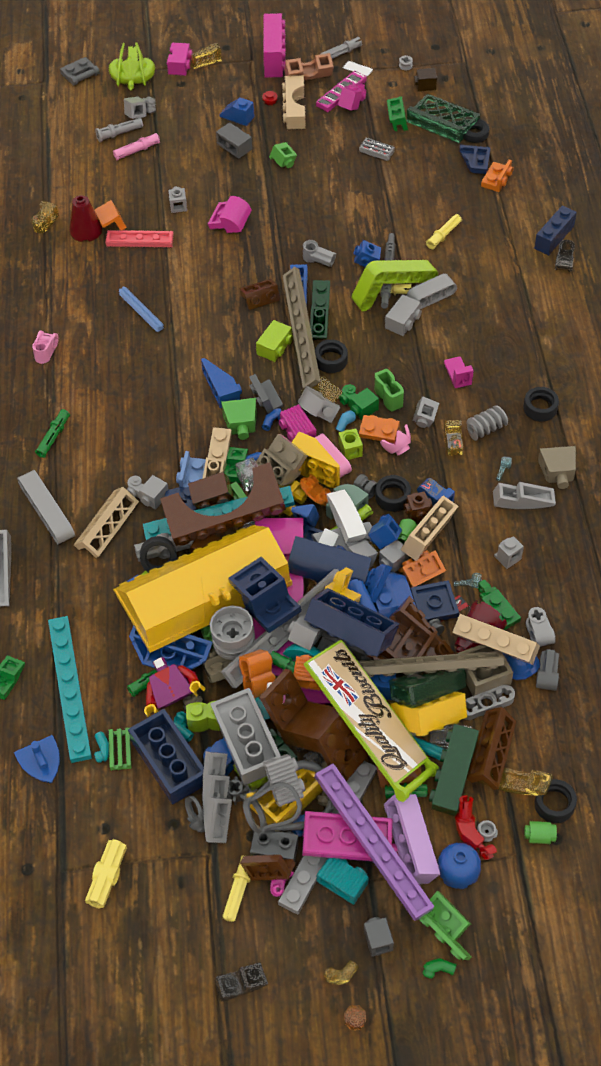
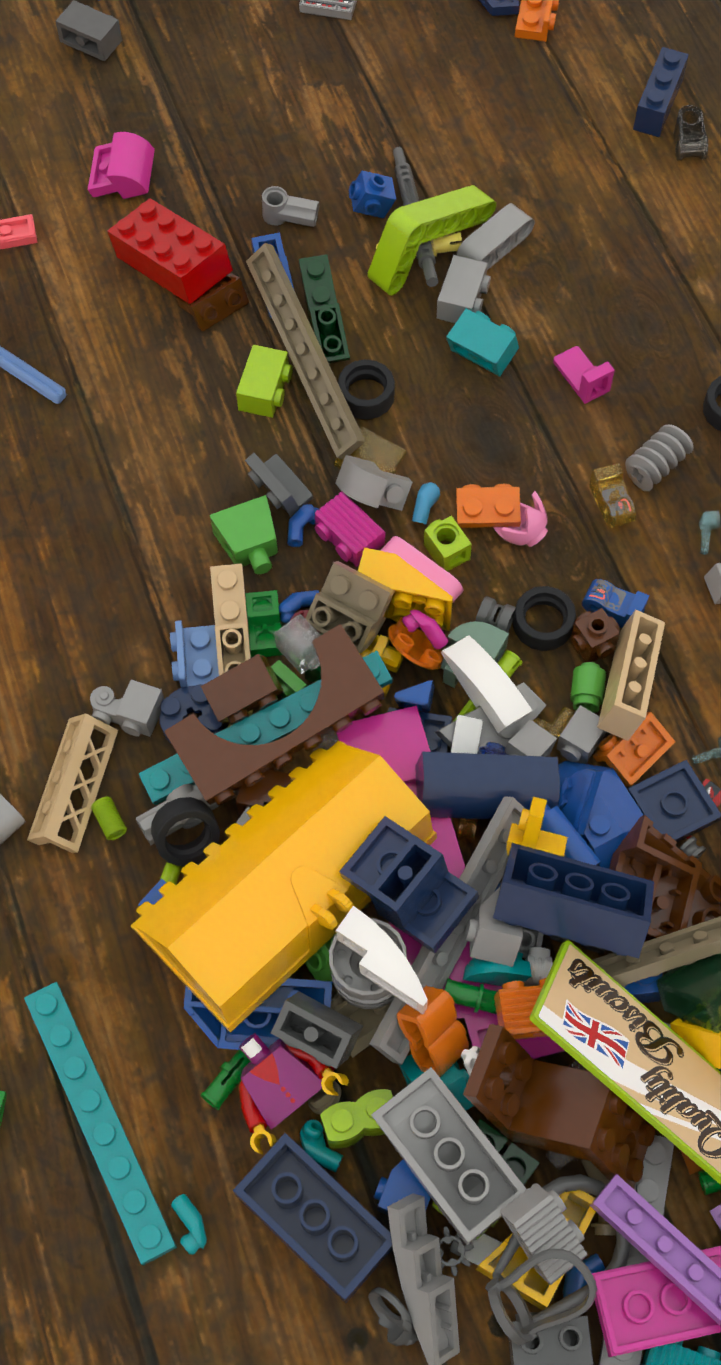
camera: 15 degrees left, 10 degrees up
blue shield [14,735,60,783] -> none
bright green tile [109,728,132,770] -> none
light grey brick [168,187,187,213] -> none
blue slope [201,358,242,408] -> none
bright green brick [269,142,297,168] -> none
green brick [339,384,379,420] -> none
blue brick [368,514,402,549] -> none
bright green brick [374,369,404,411] -> none
light grey brick [413,397,439,428] -> none
light yellow axle [426,214,462,249] -> none
none -> lime piece [91,796,127,840]
none -> red brick [107,198,233,304]
none -> dark grey brick [271,992,363,1069]
none -> white slope [336,906,428,1014]
none -> dark pink arm [402,610,448,649]
none -> teal brick [446,308,519,377]

